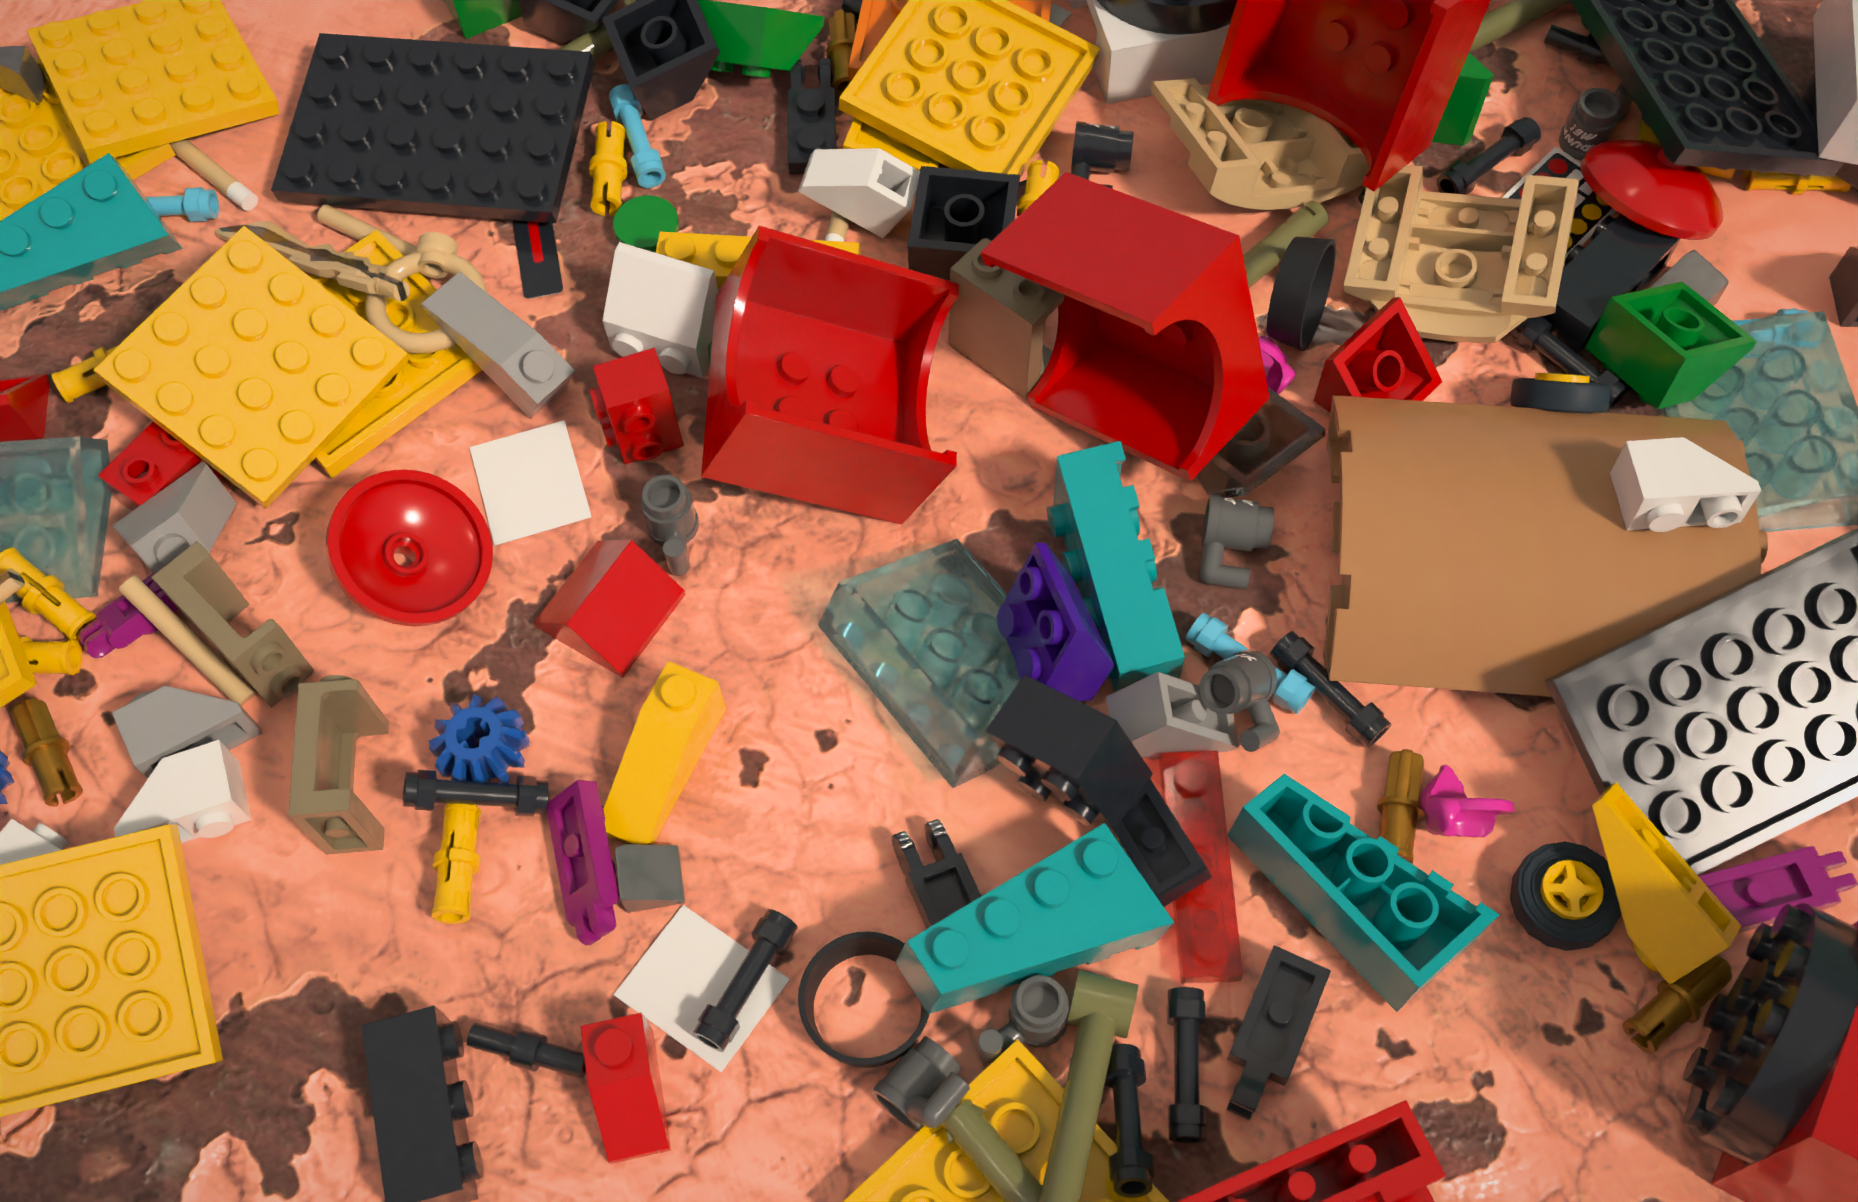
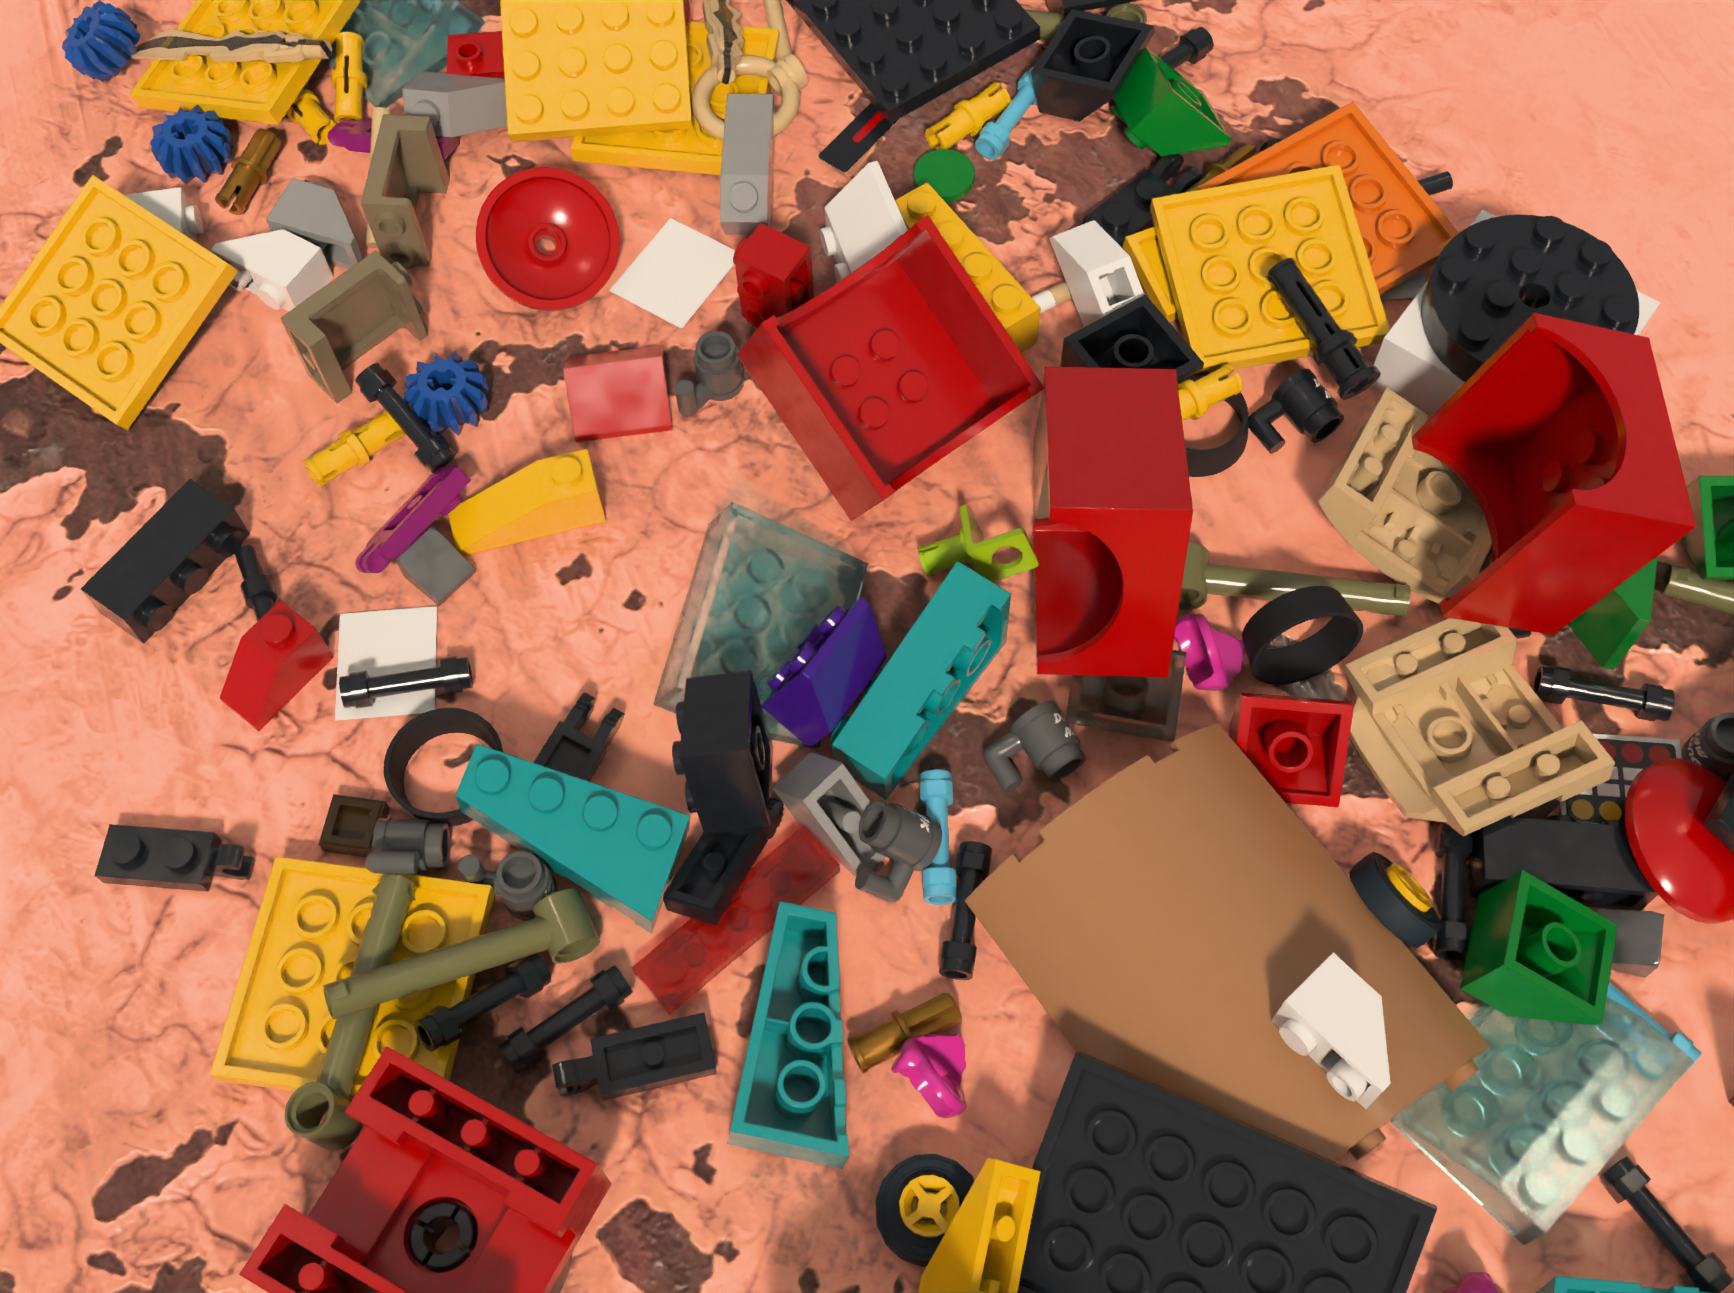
camera: 50 degrees right, 0 degrees up
none -> dark brown tile [318,794,390,857]
none -> lime bracket [917,504,1039,582]
none -> black pin [1266,258,1381,400]

